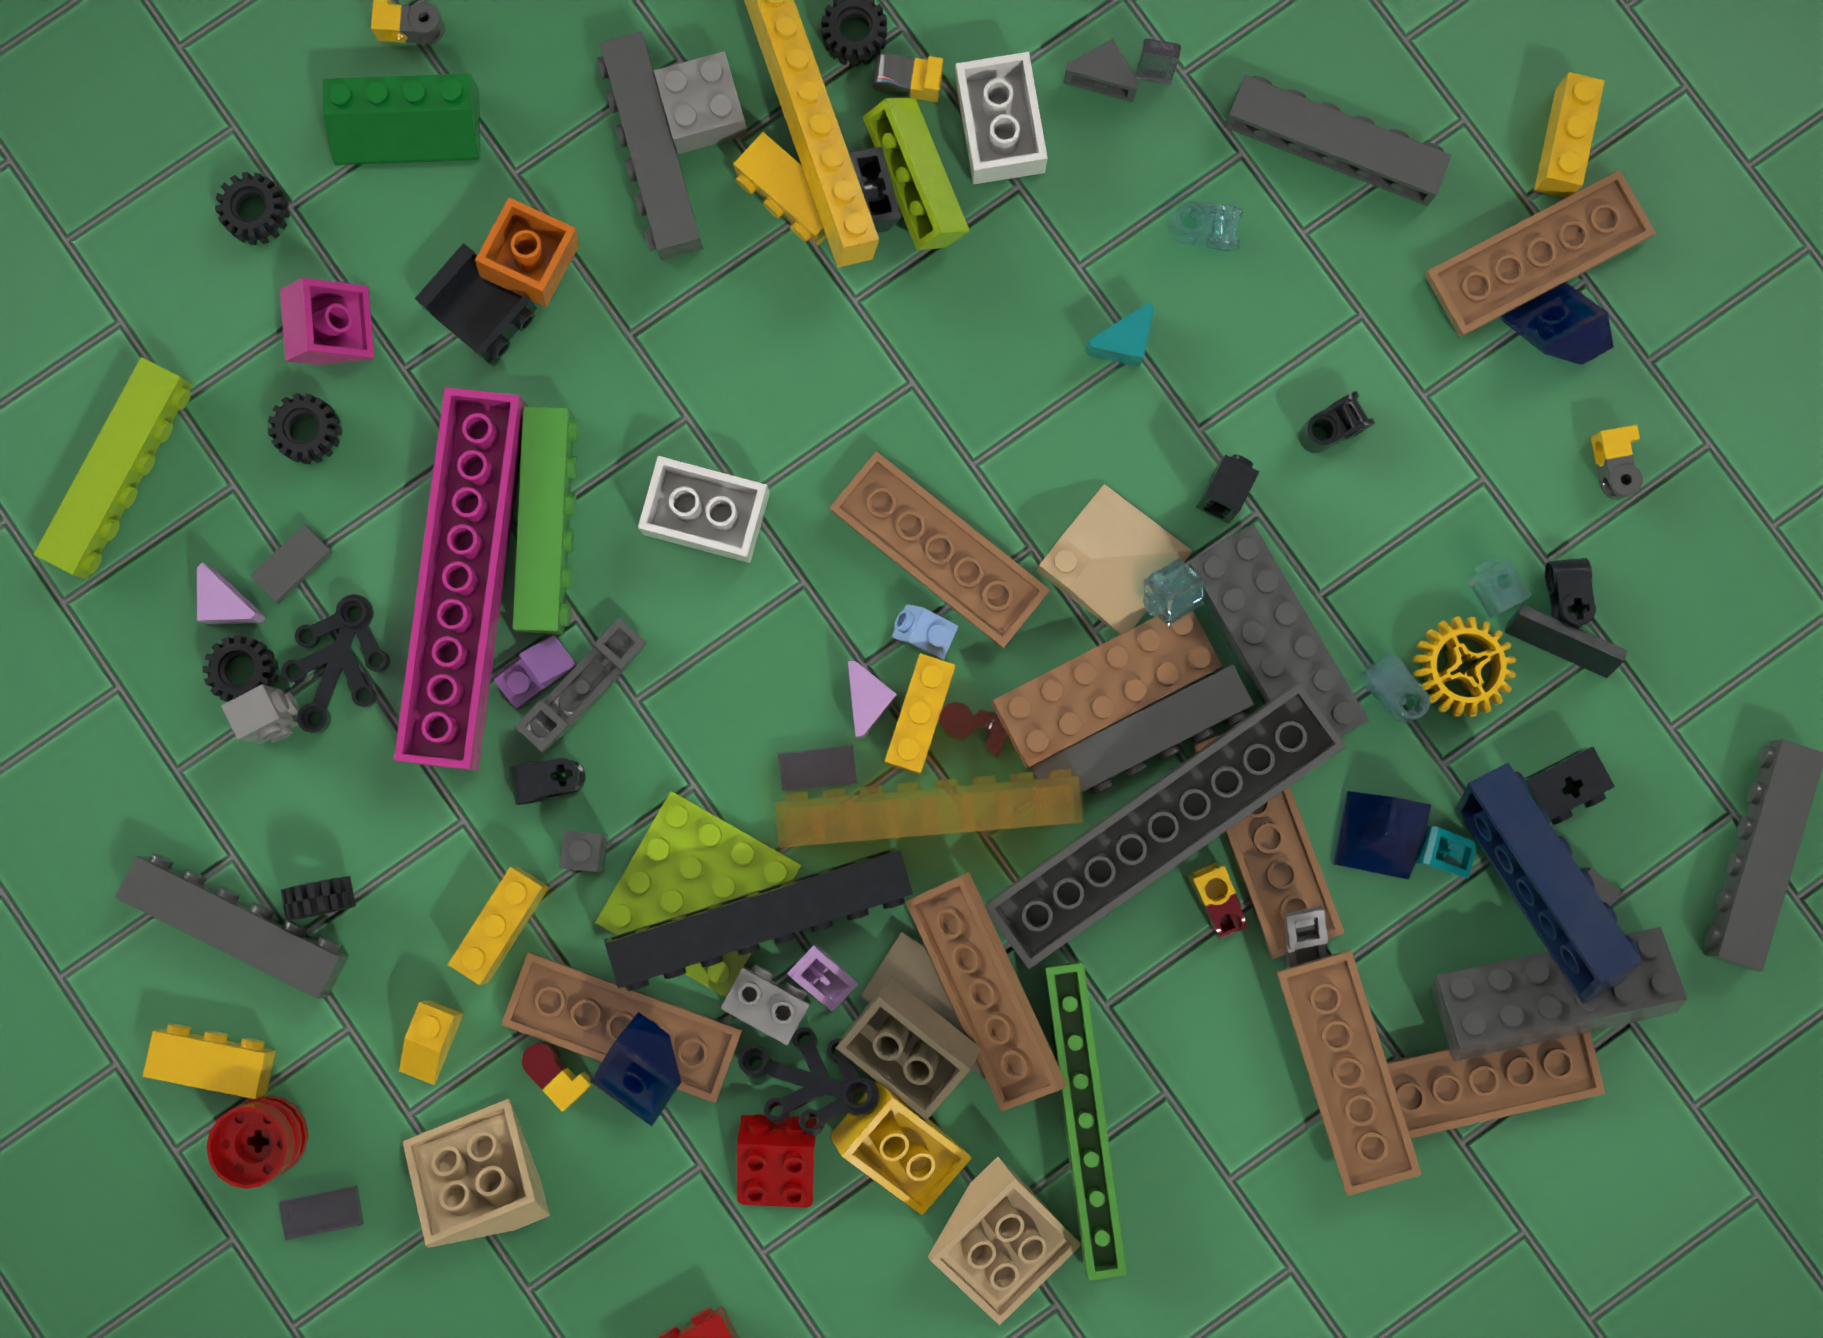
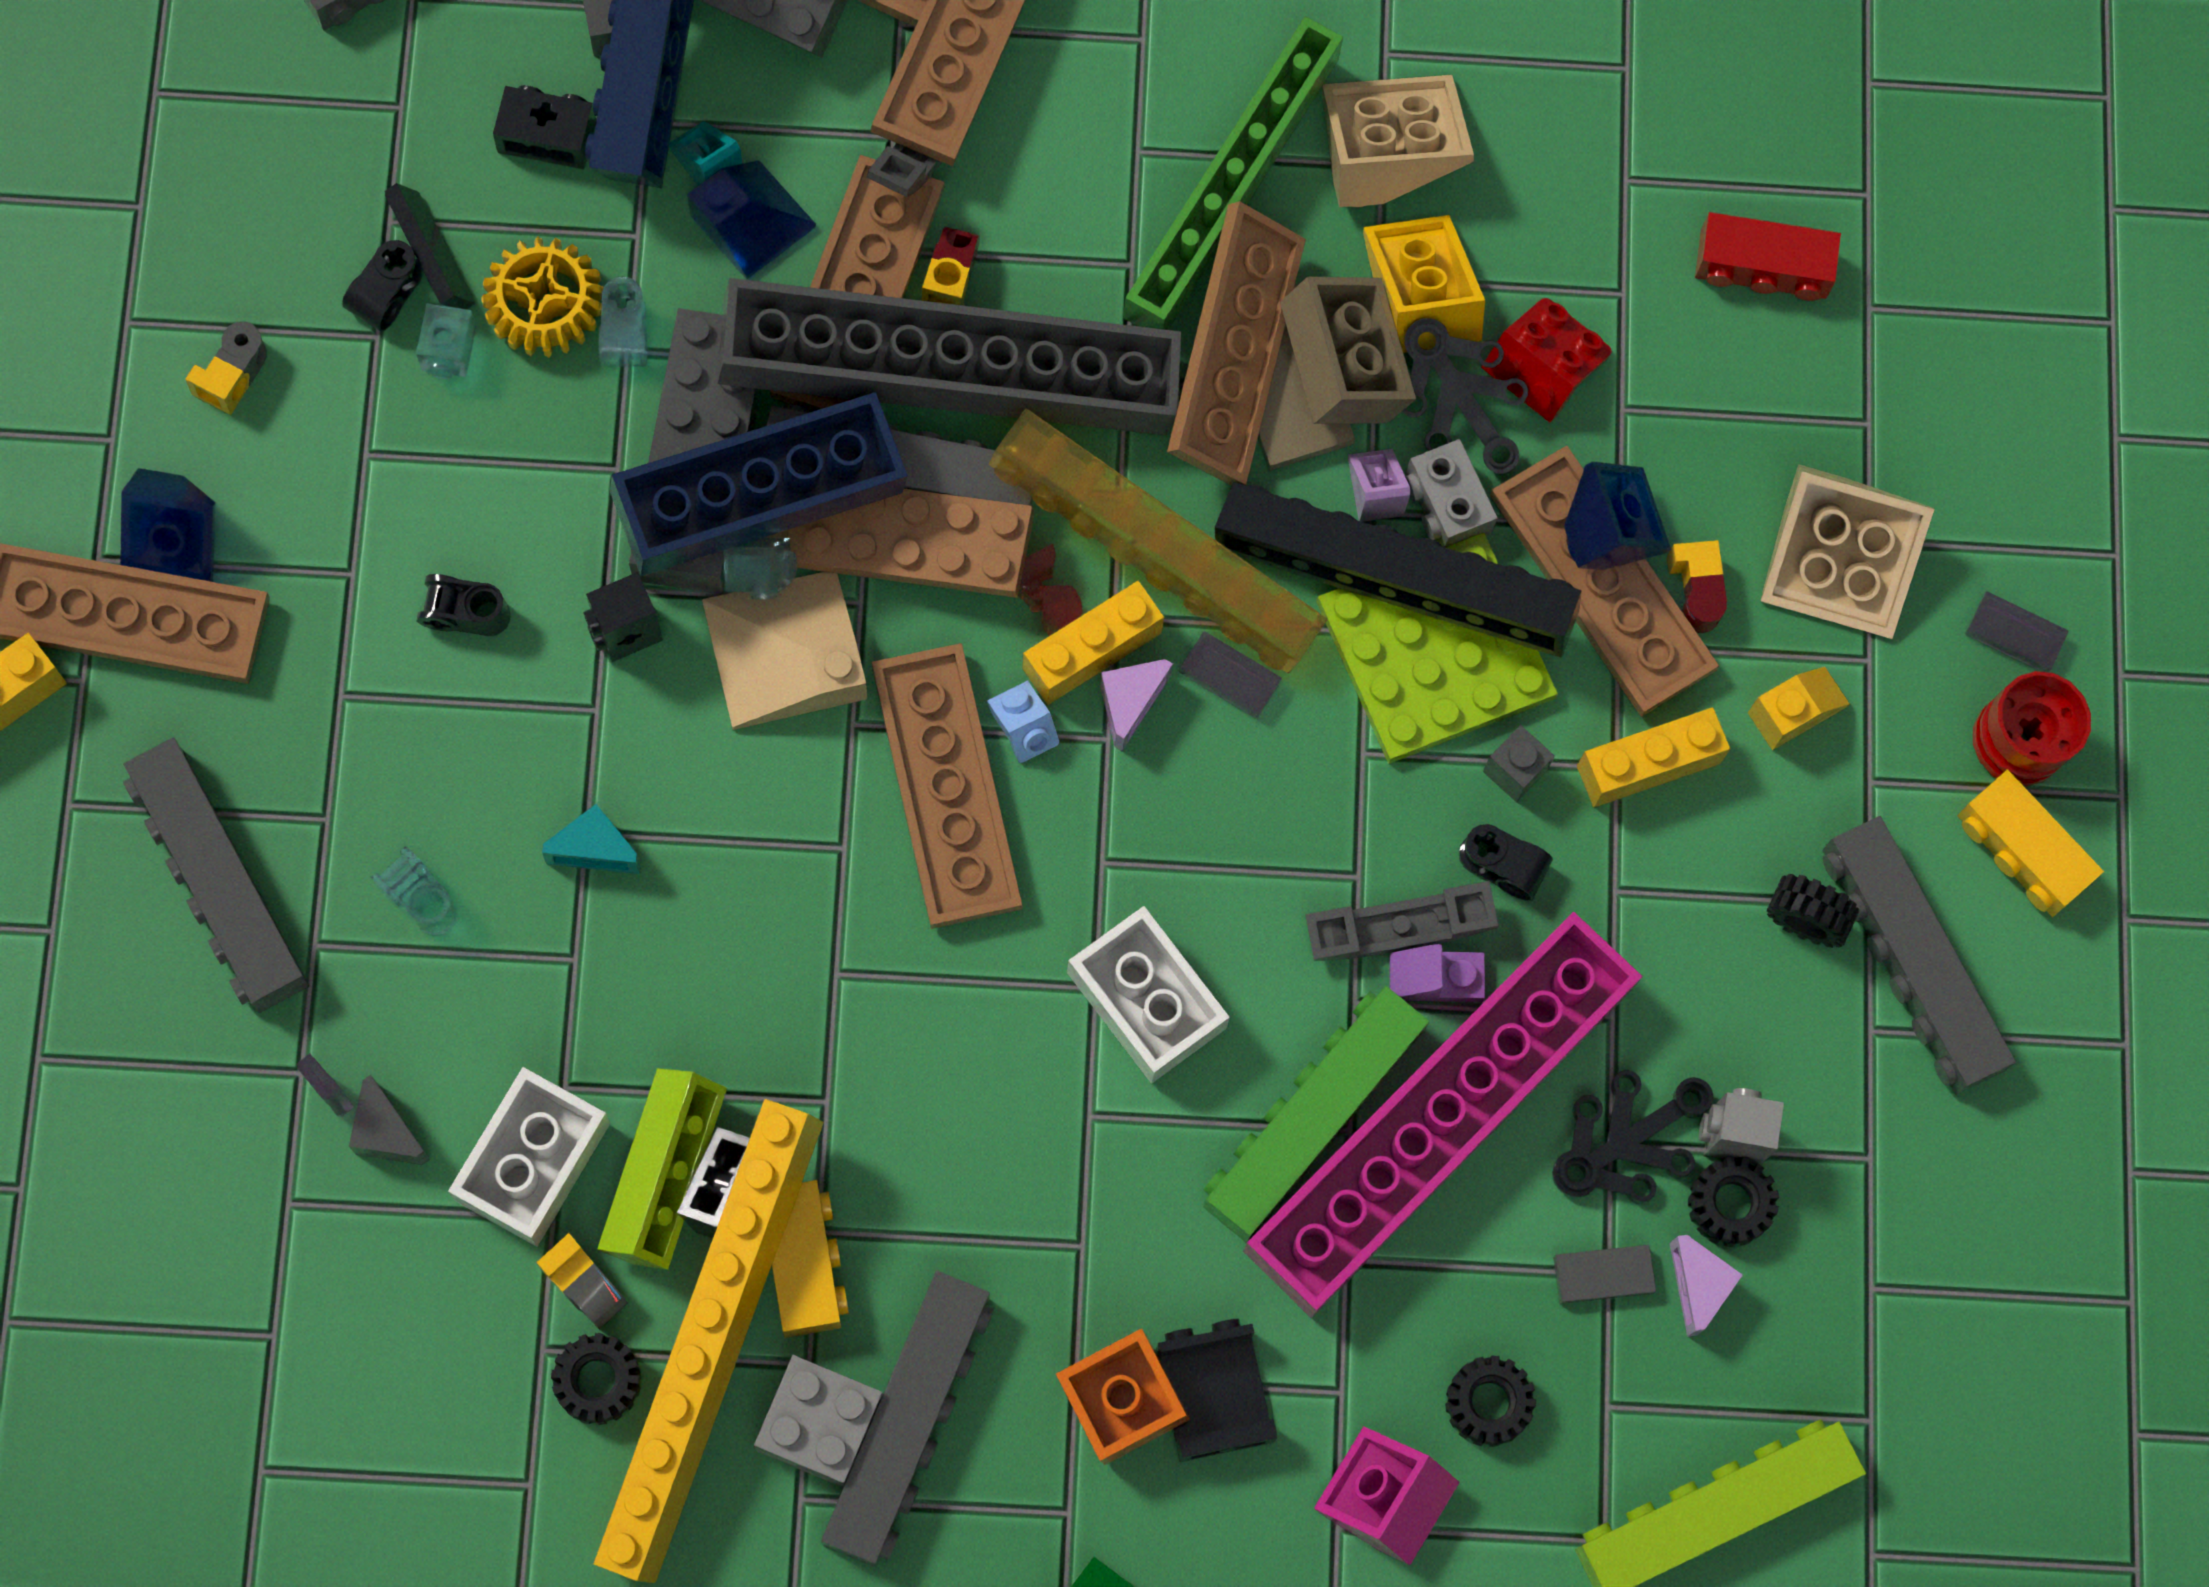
camera: 150 degrees left, 10 degrees down
none -> dark blue brick [610,392,908,576]

